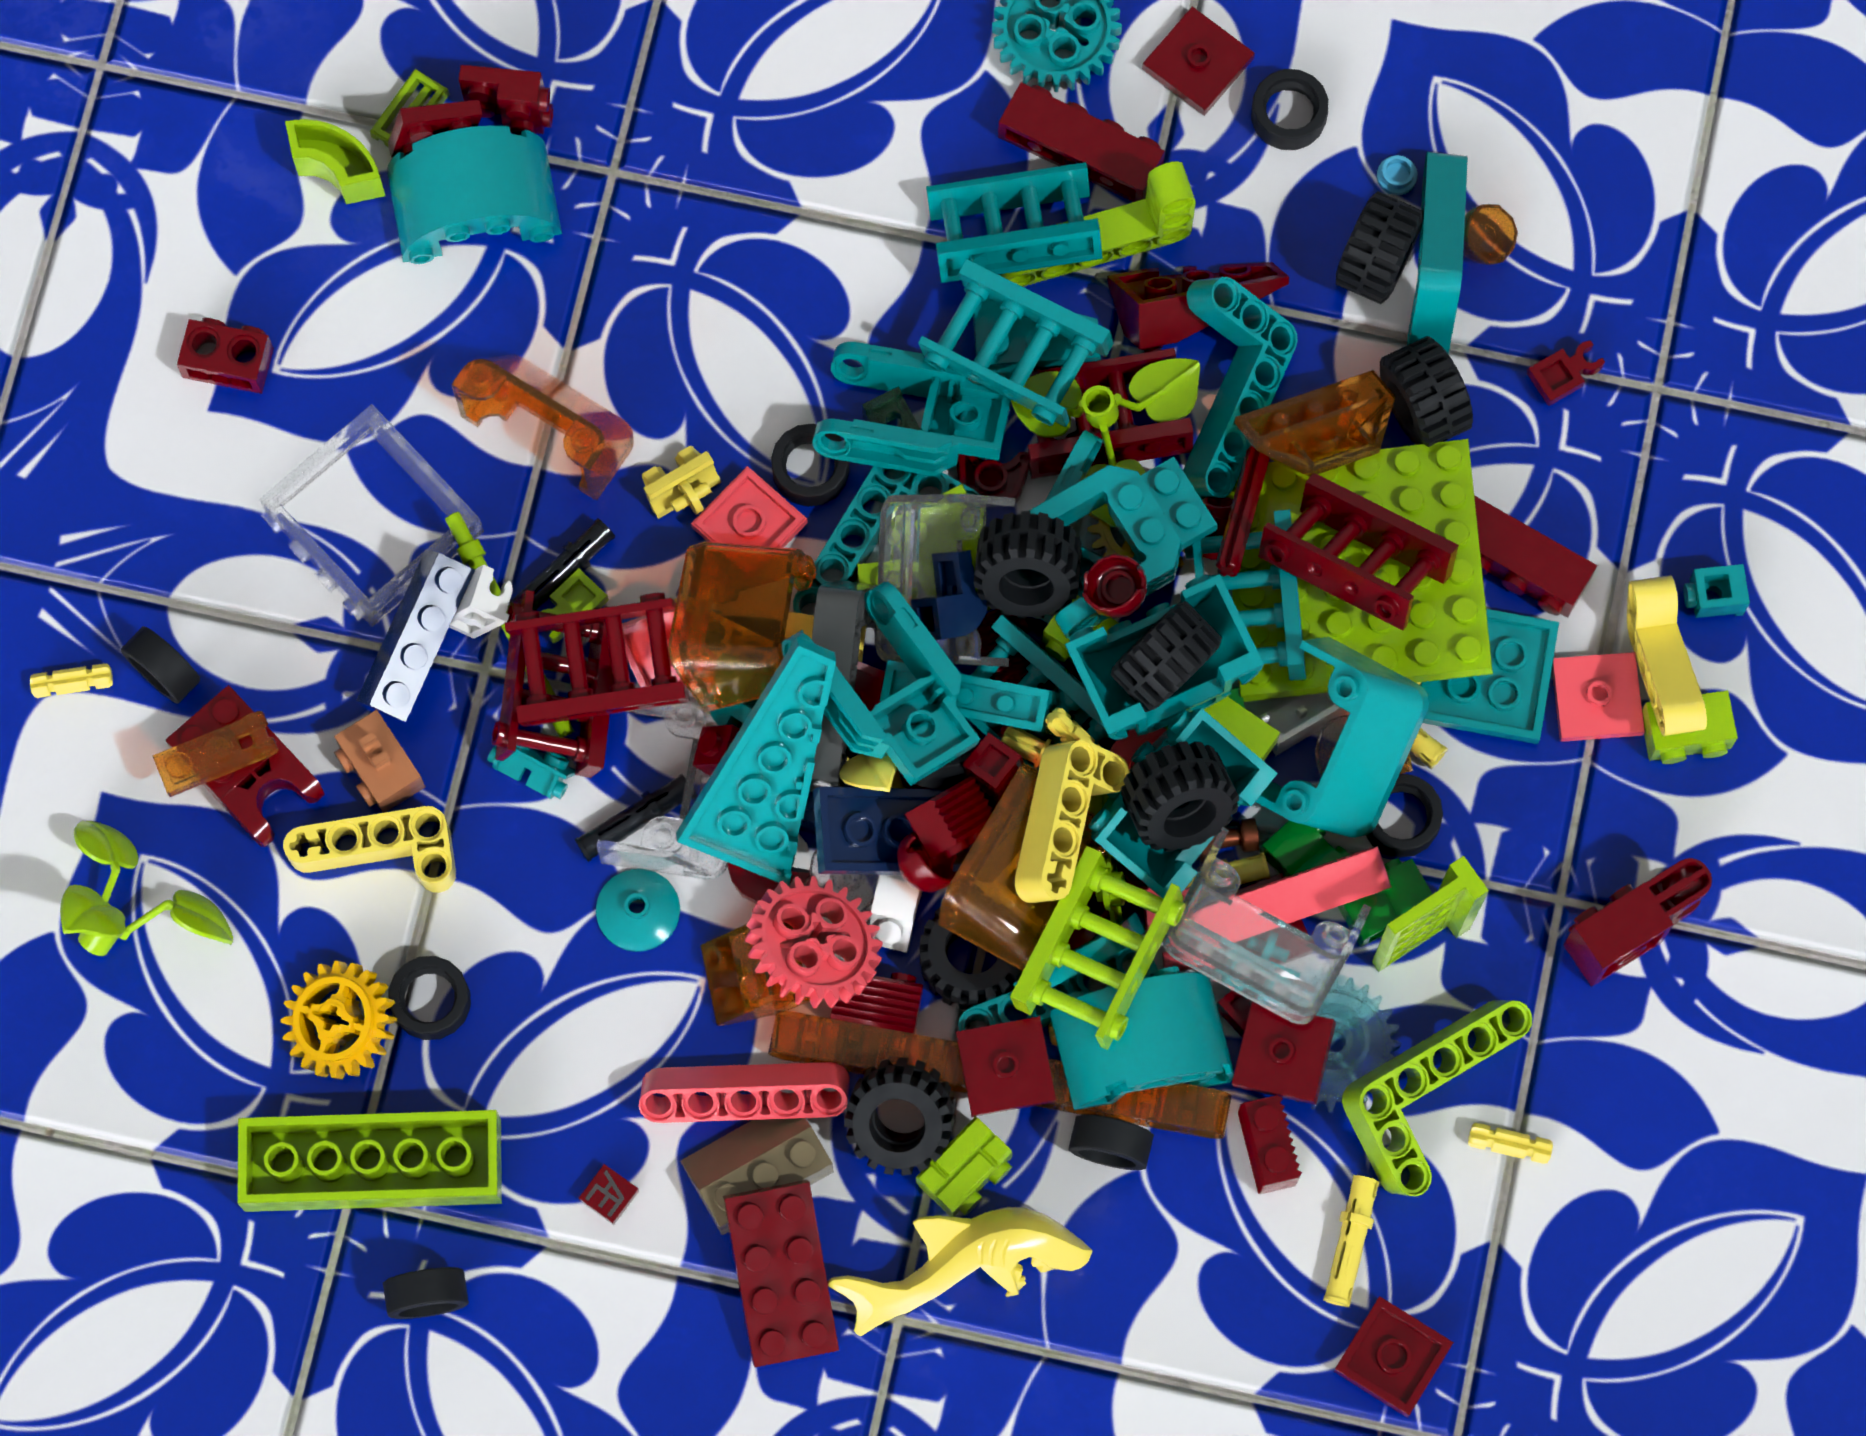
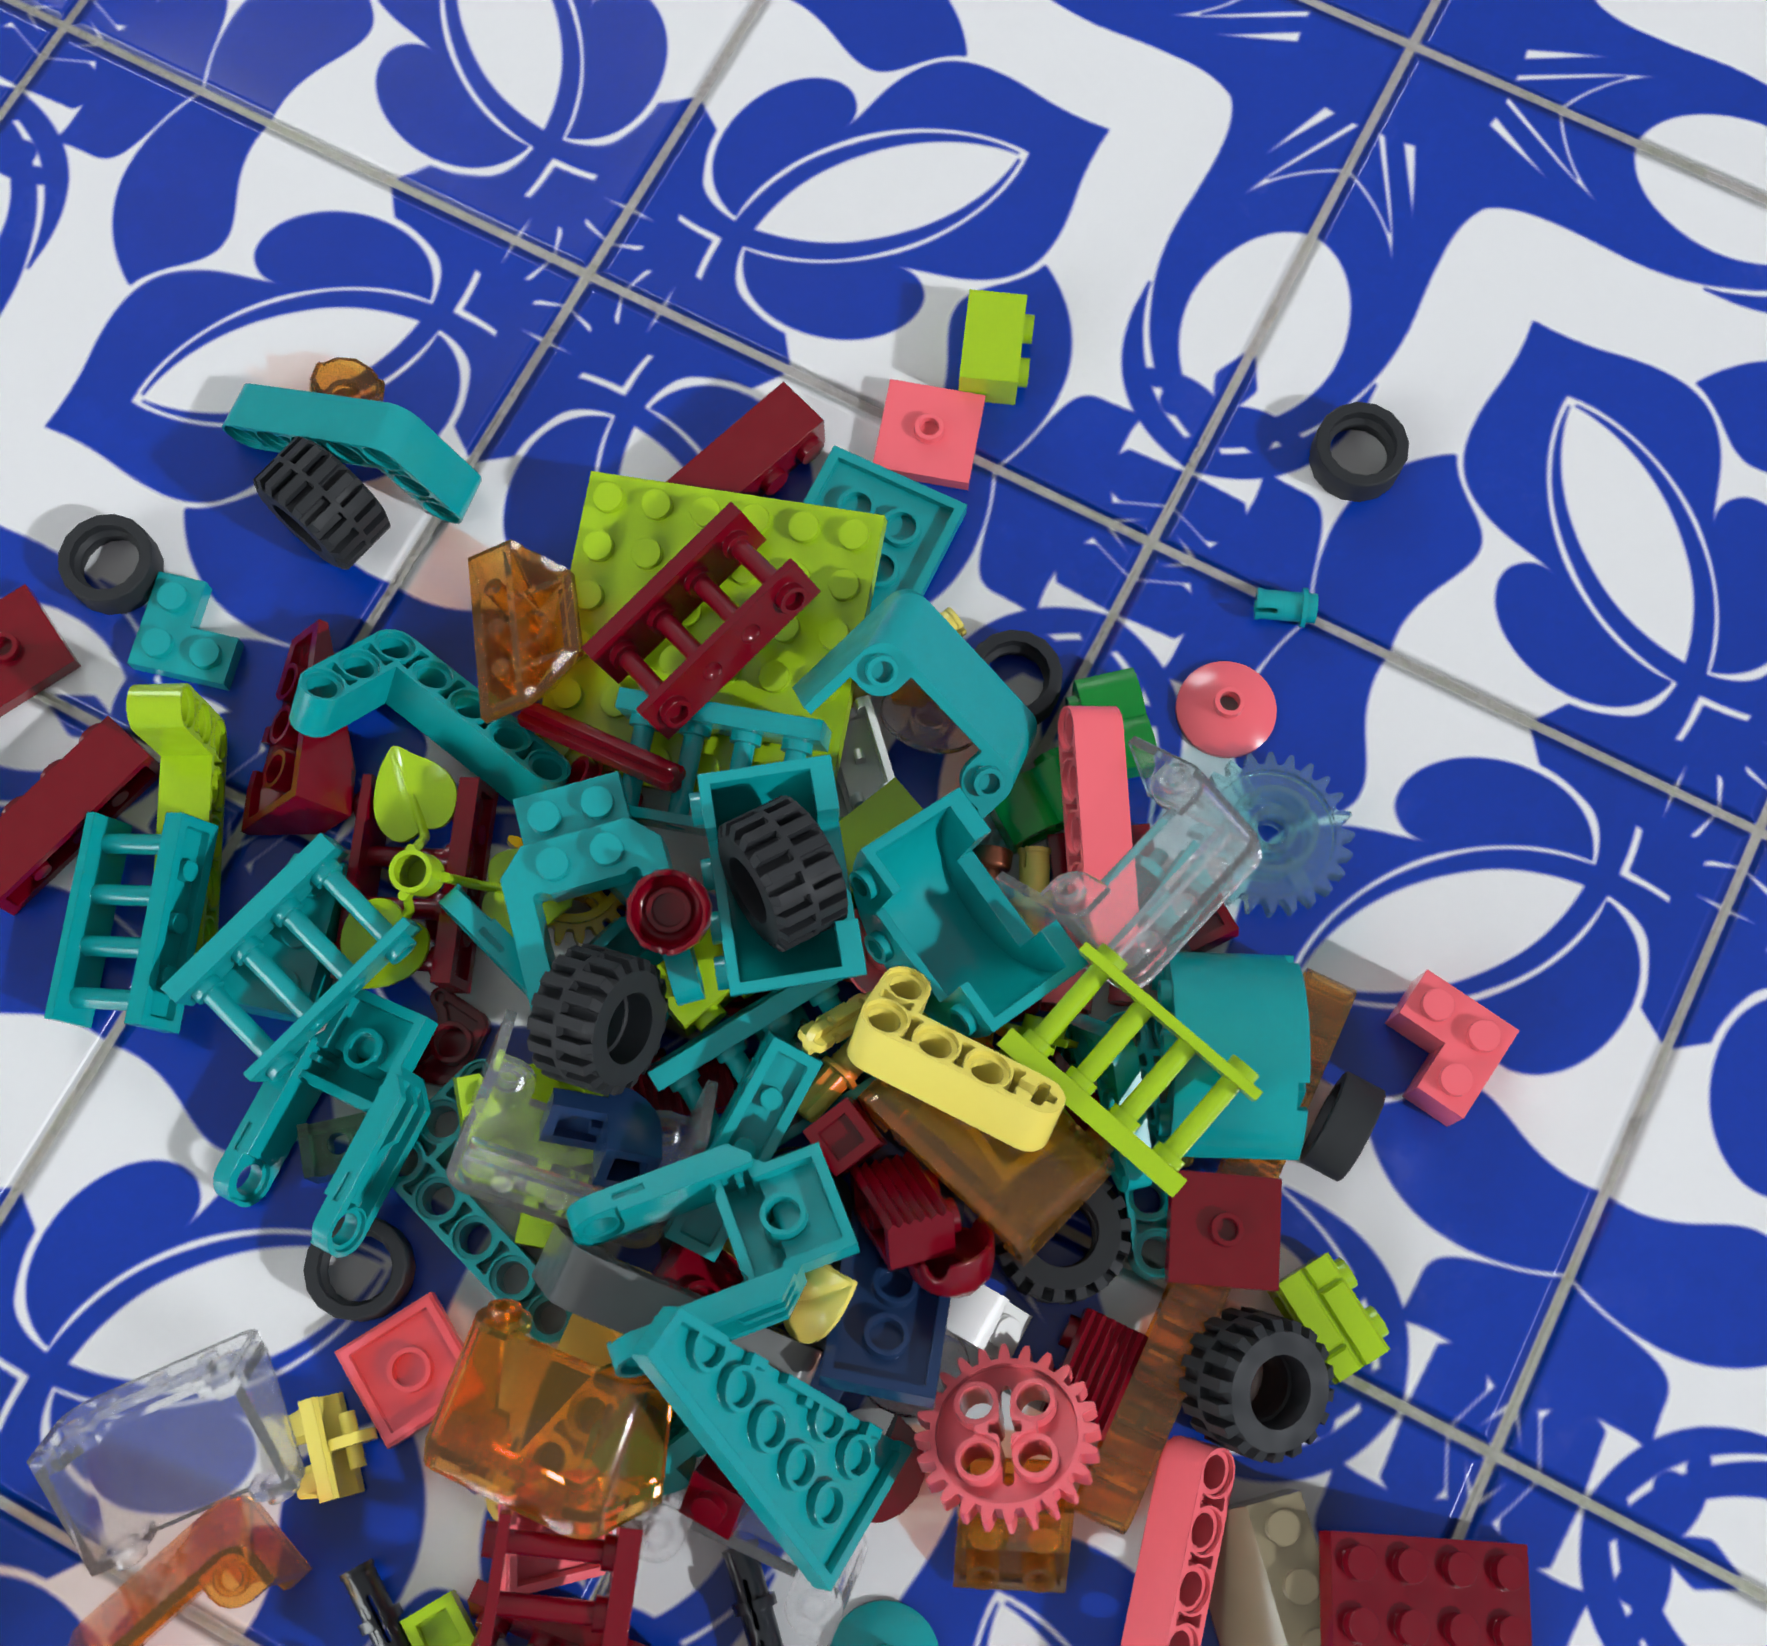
camera: 75 degrees left, 0 degrees up
light yellow piece [827,1207,1092,1336] -> none
black tyre [1121,741,1239,852] -> none
dark red plate [1232,1002,1336,1105] -> none
dark red brick [1237,1095,1302,1194] -> none
light yellow pin [1323,1175,1380,1307] -> none
dark red plate [1334,1296,1454,1418] -> none
lime beam [1342,1000,1532,1197] -> none
lime fence [1372,856,1489,972] -> none
medium azure plate [1377,155,1418,195] -> none
black tyre [1380,336,1473,447] -> none
light yellow axle [1468,1123,1553,1164] -> none
dark red plate [1527,340,1605,406] -> none
dark red brick [1563,858,1712,987] -> none
light yellow beam [1627,575,1707,736] -> none
teal brick [1683,564,1750,618] -> none
none -> clear windscreen [26,1329,306,1577]
none -> teal plate [127,571,244,691]
none -> coral dish [1175,661,1277,758]
none -> teal pin [1254,587,1318,628]
none -> black tyre [1309,402,1409,502]
none -> coral brick [1385,969,1520,1127]

